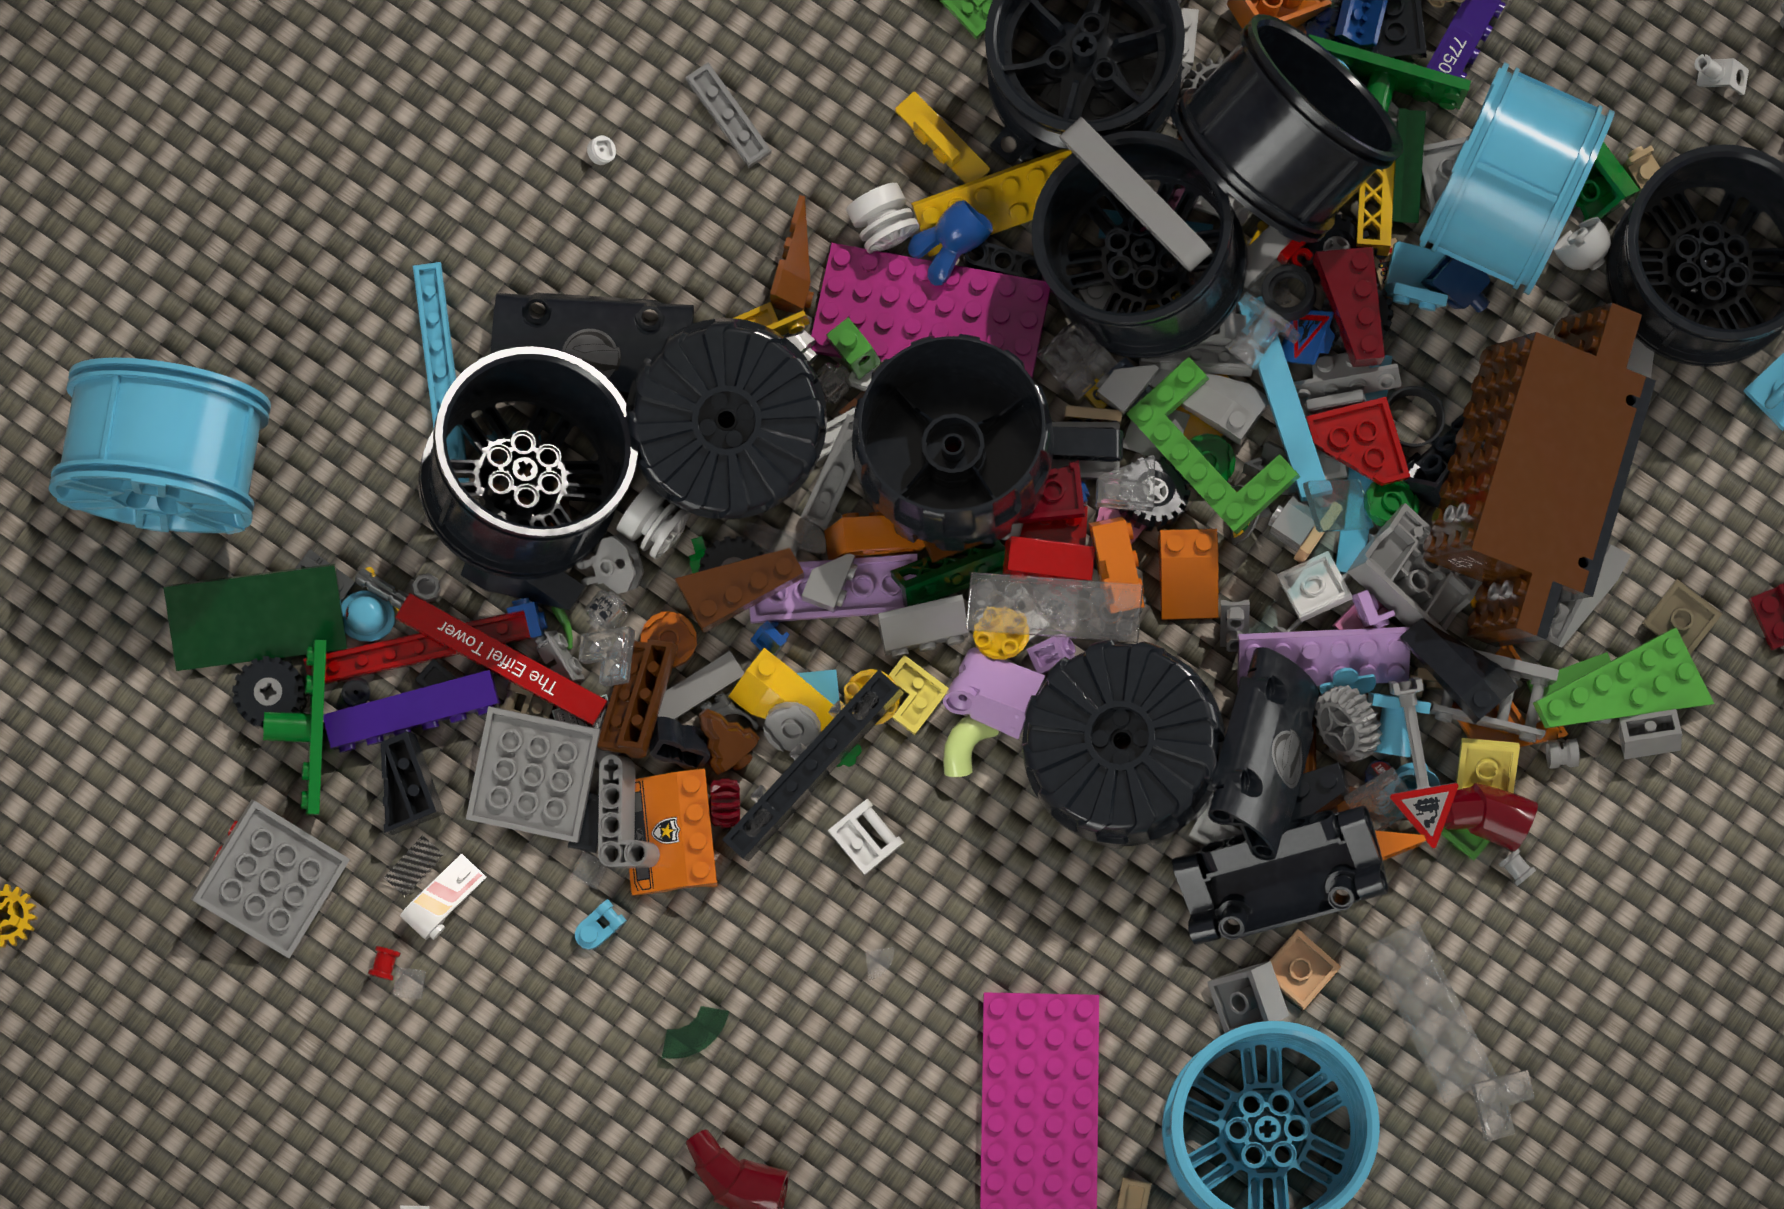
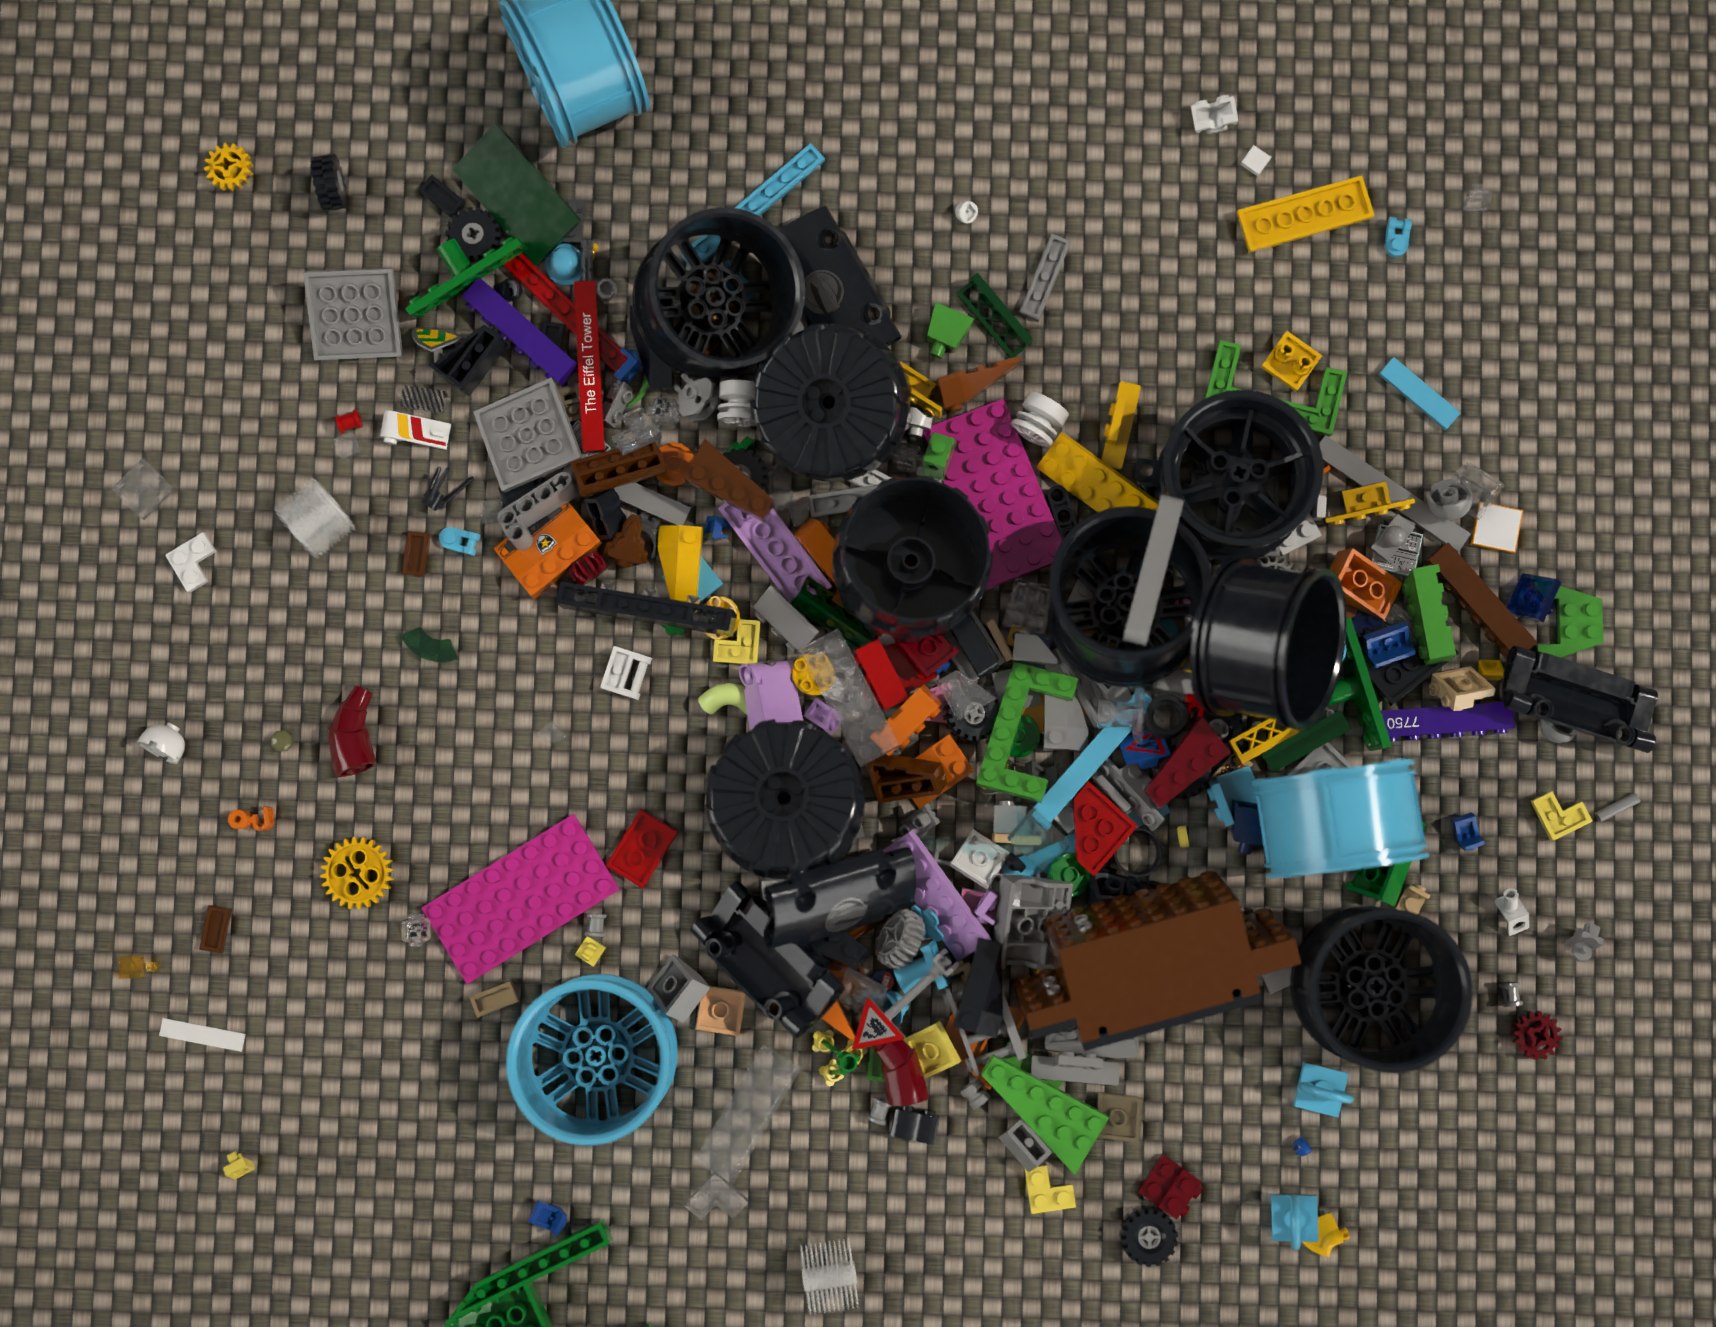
camera: 60 degrees right, 5 degrees up
light grey tile [764,702,821,754] -> none
light grey slope [802,553,858,613] -> none
blue piece [908,200,993,286] -> none
white cylinder [1554,217,1611,270] -> none
none -> white piece [275,478,355,558]
none -> black wheel [311,153,348,212]
none -> reddish brown tile [402,531,431,577]
none -> shield [412,327,464,362]
none -> black tile [418,175,466,220]
none -> black plant [421,467,474,511]
none -> light yellow tile [575,936,607,967]
none -> light grey bush [585,913,607,937]
none -> red tile [605,809,679,889]
none -> white piece [801,1238,858,1316]
none -> plant [812,1030,867,1086]
none -> reddish brown wedge [866,752,948,803]
none -> black brick [890,1105,940,1145]
none -> bright green torso [927,302,974,359]
none -> dark green fence [956,272,1033,358]
none -> black tile [1005,852,1026,873]
none -> light yellow plate [1024,1164,1076,1214]
none -> light grey bracket [1030,1052,1119,1086]
none -> light yellow tile [1177,825,1189,848]
none -> blue bracket [1451,812,1485,851]

